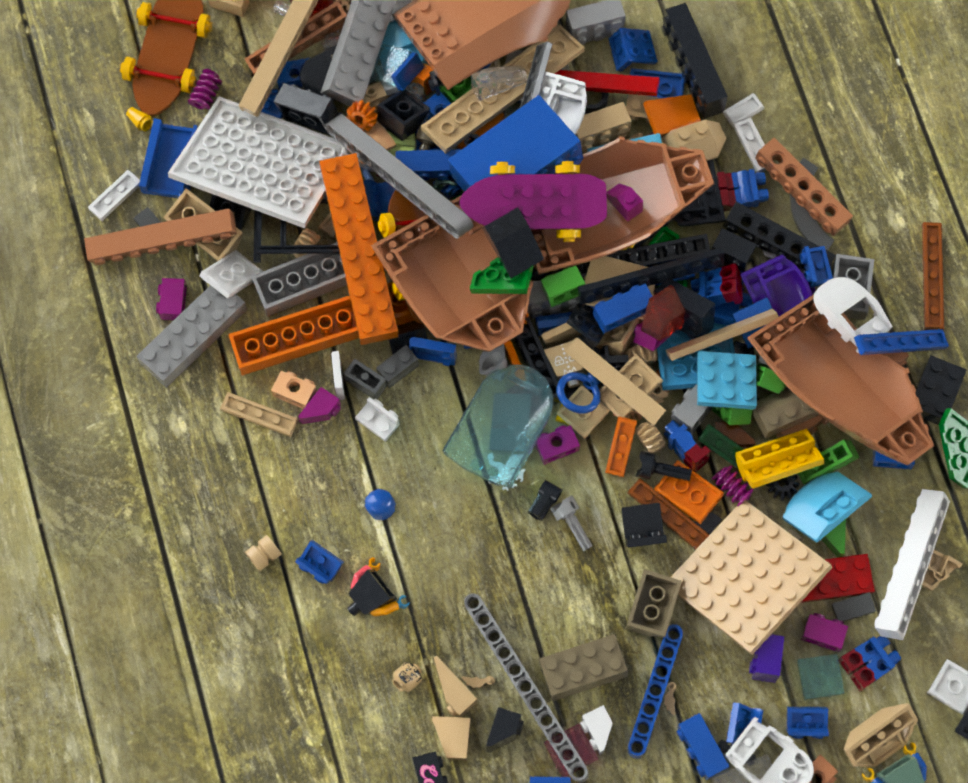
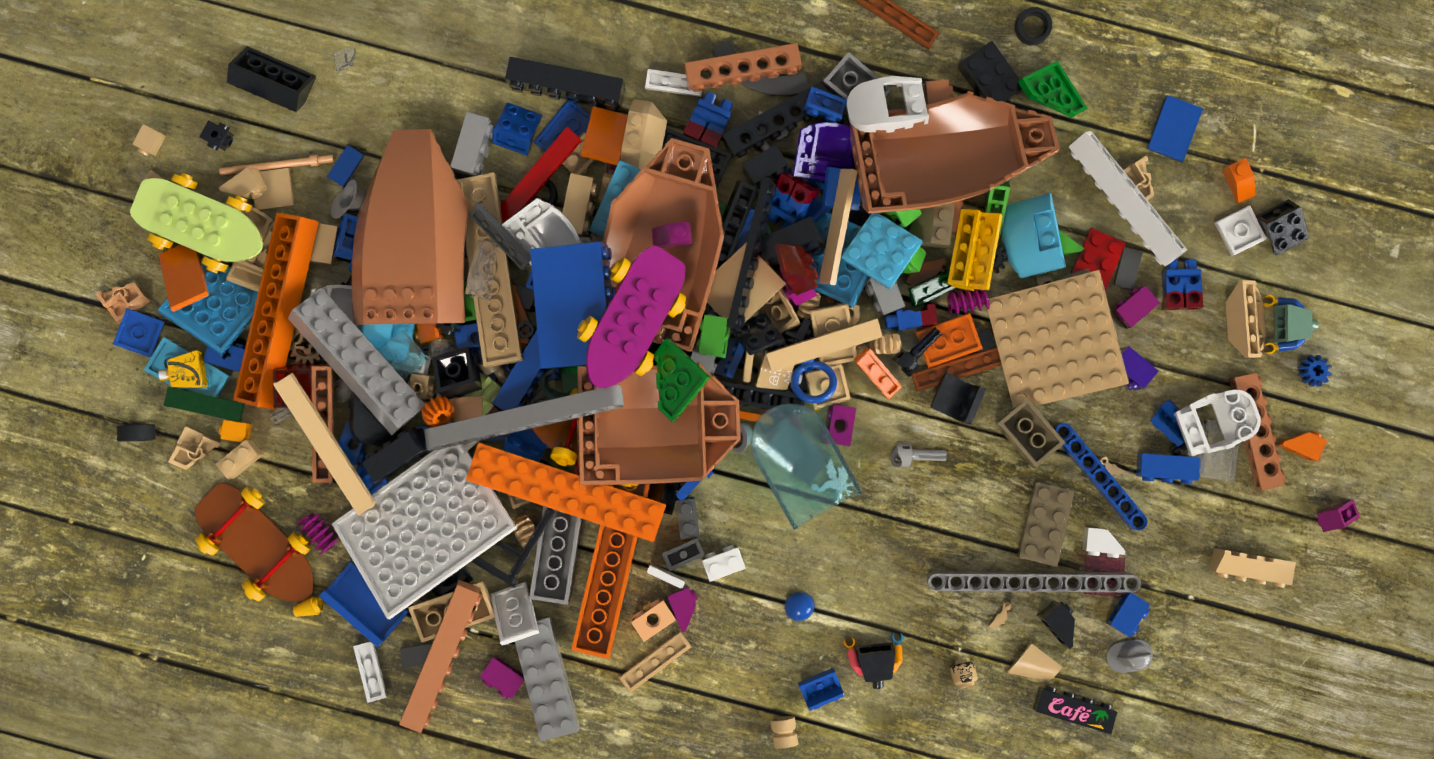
camera: 60 degrees left, 15 degrees up
blue tile [391,52,424,91] -> none
tan slope [434,655,477,717] -> none
black slope [482,207,544,279] -> none
black piece [528,480,563,521] -> none
blue brick [593,283,656,334] -> none
white tile [723,93,764,127] -> none
blue bracket [786,707,829,739] -> none
clear light blue tile [797,654,844,700] -> none
blue tile [854,329,949,355] -> none

